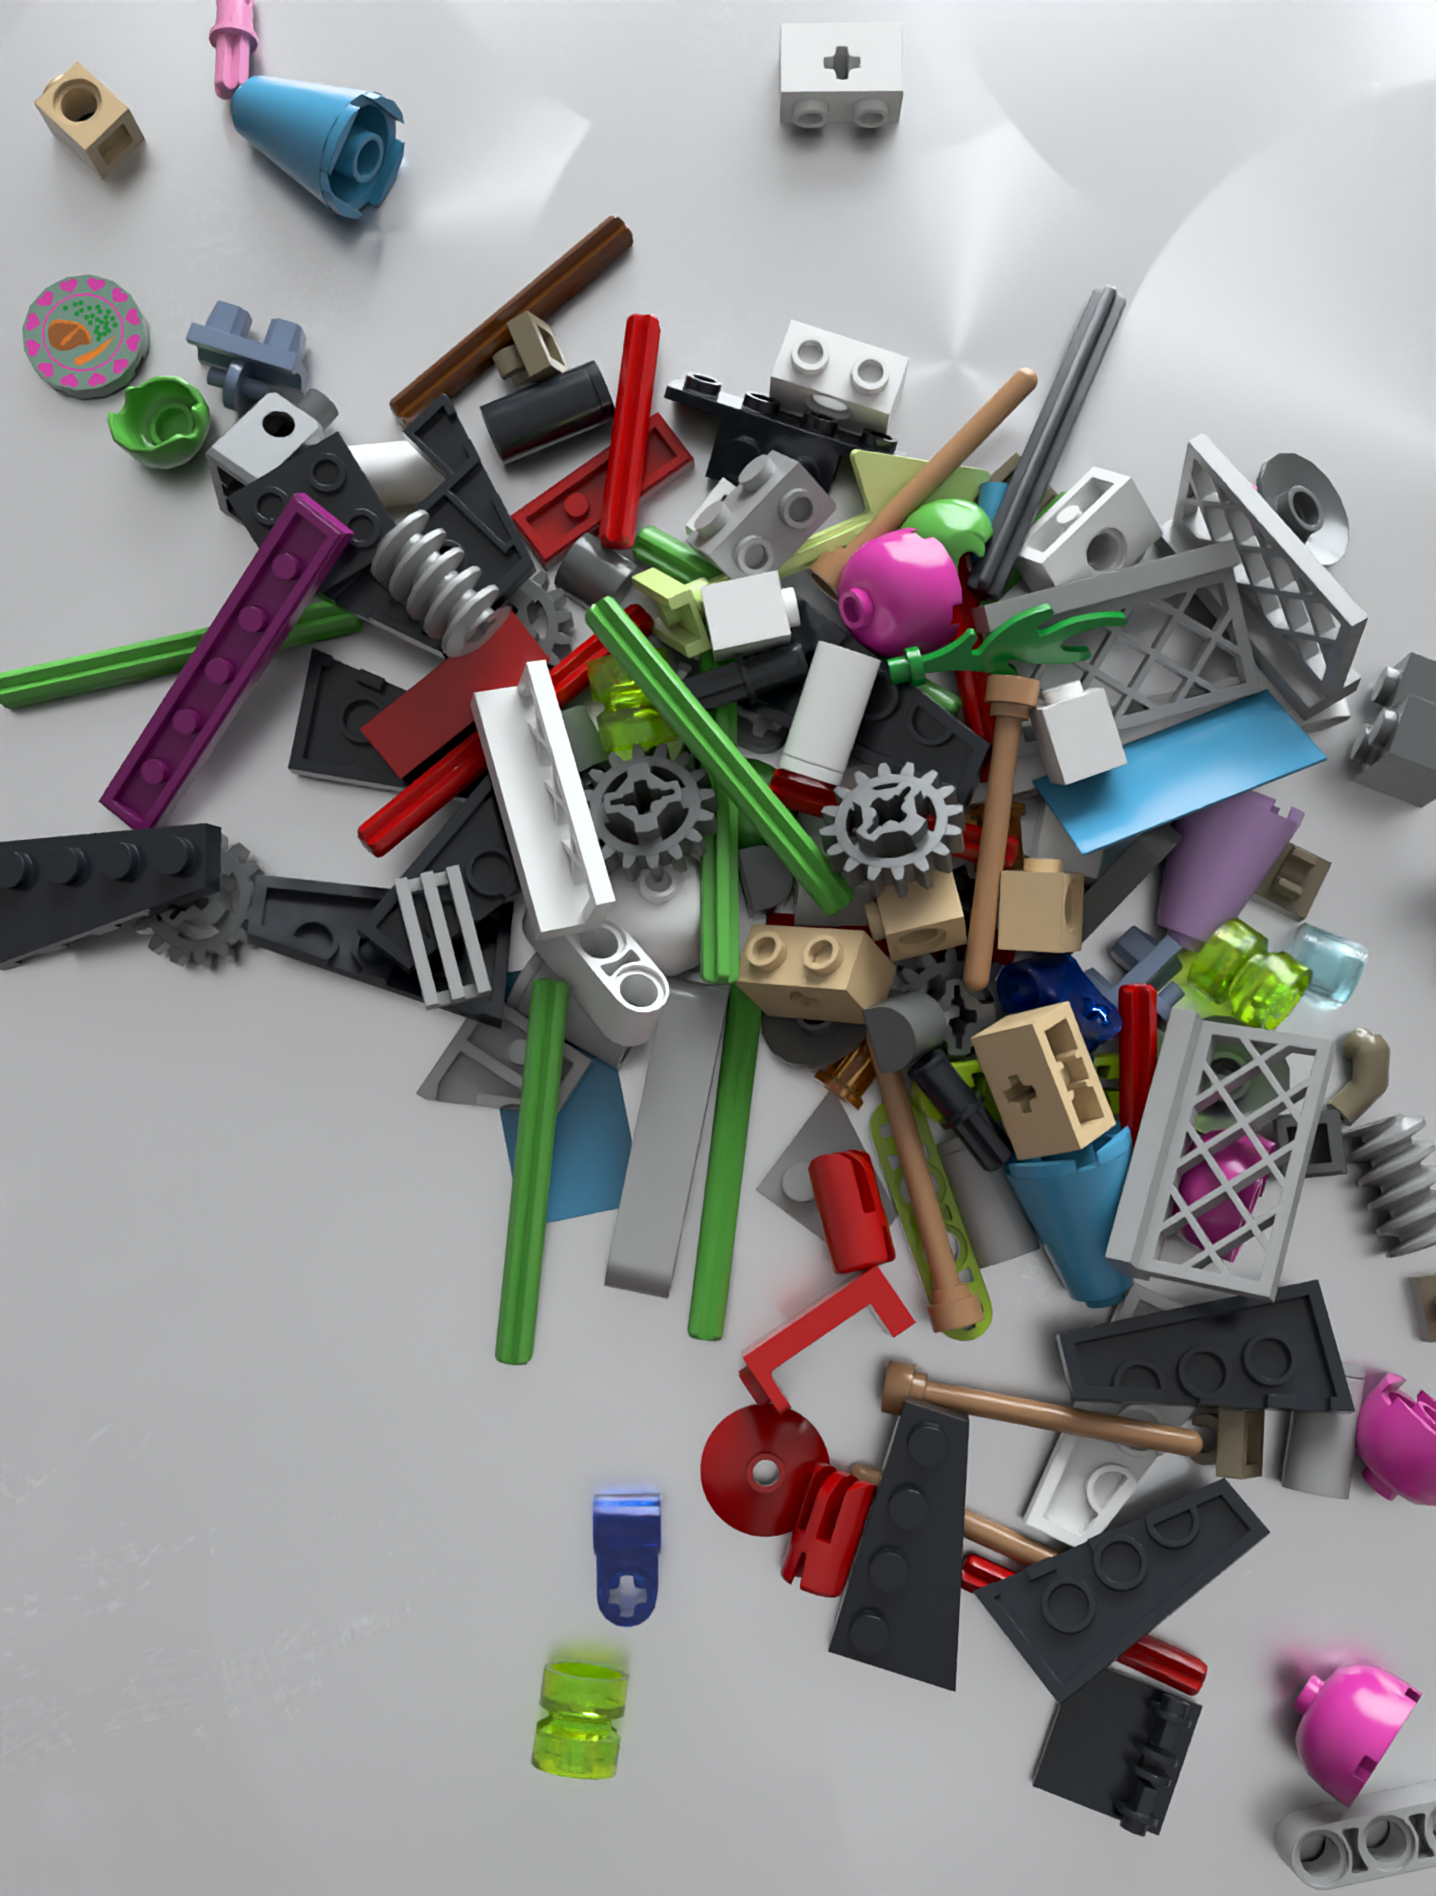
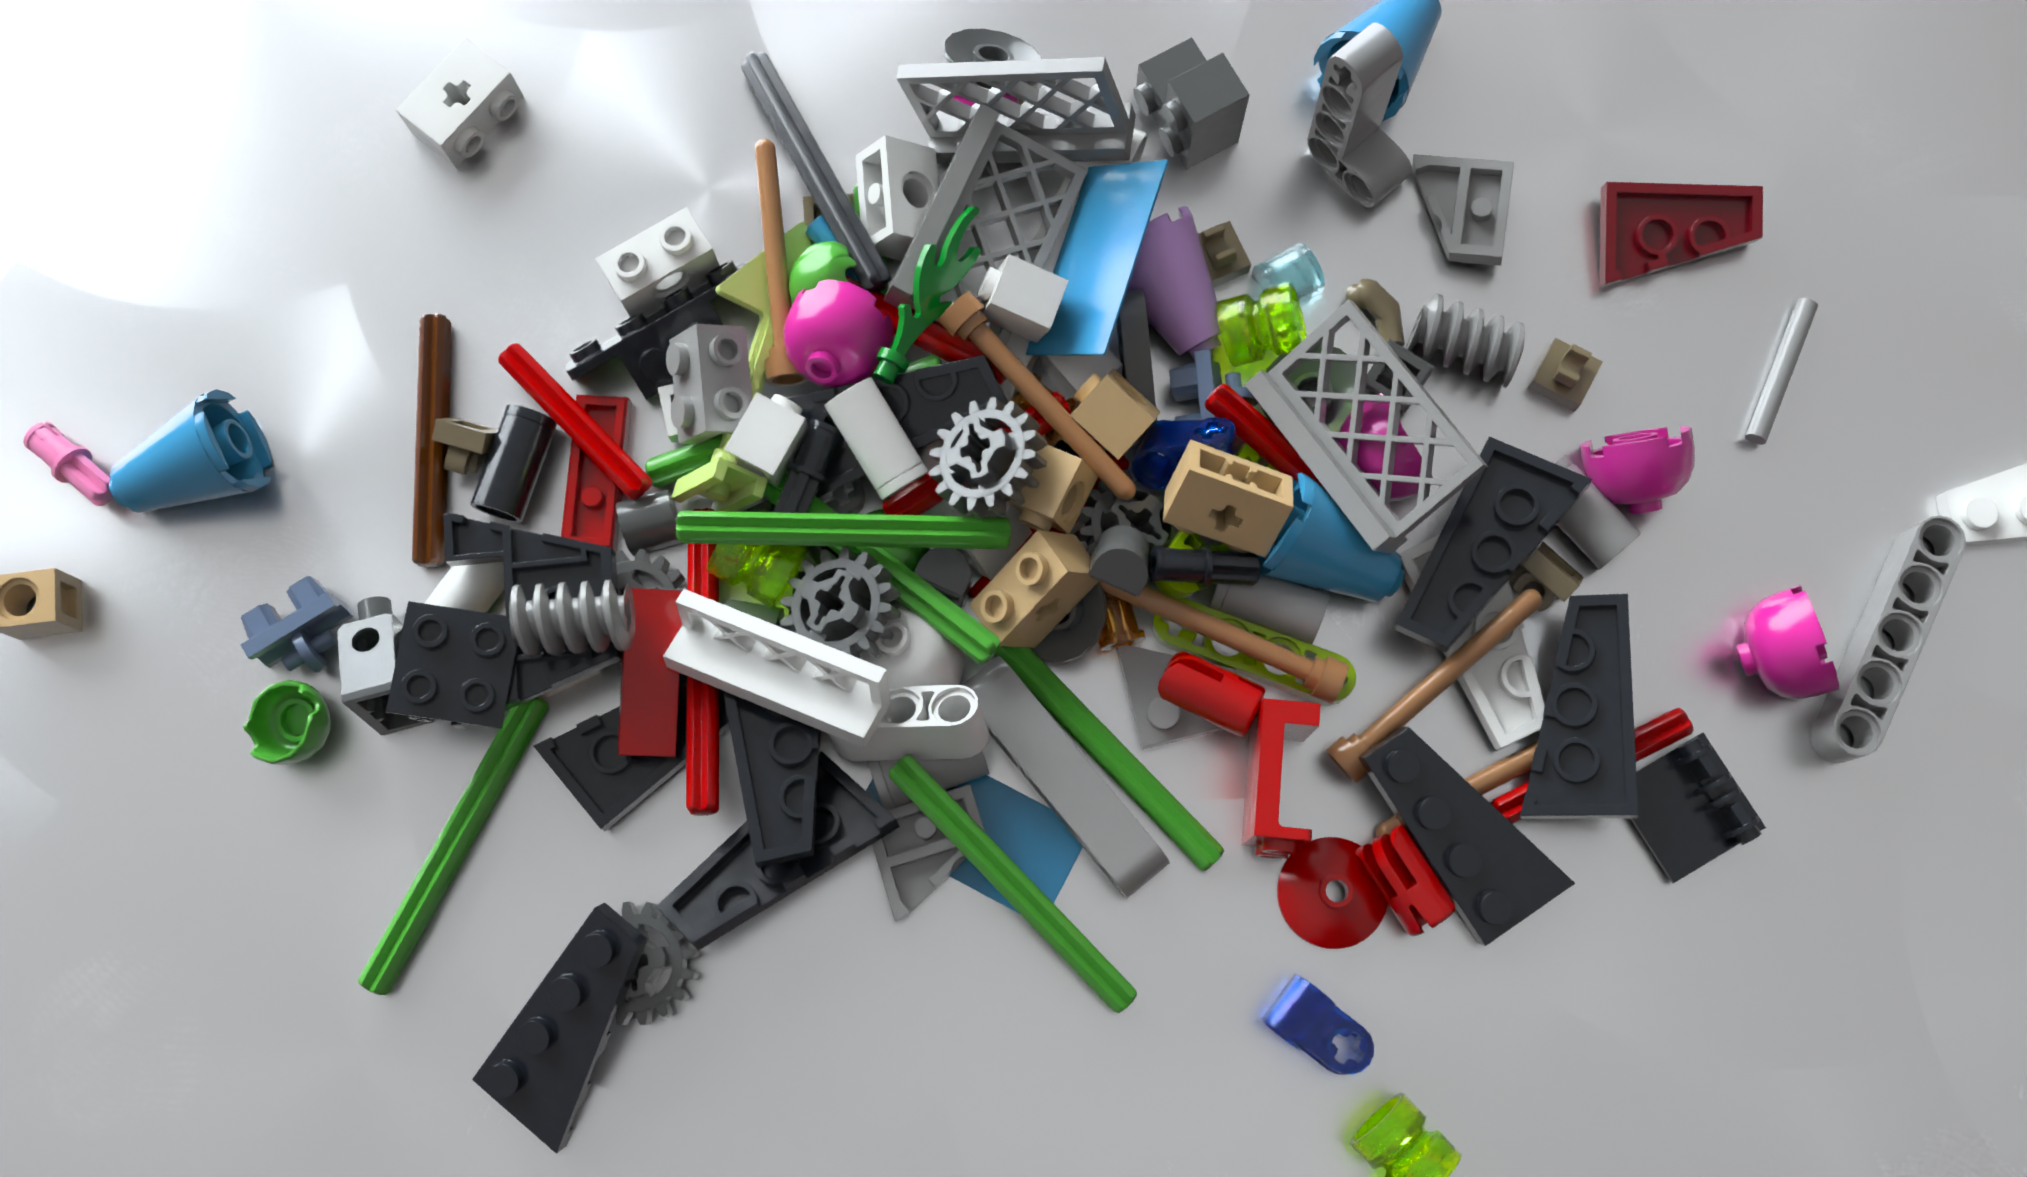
camera: 50 degrees left, 5 degrees down
sand green tile [22,275,149,399] -> none
magenta tile [98,493,354,830] -> none
light grey tile [394,865,491,1011] -> none

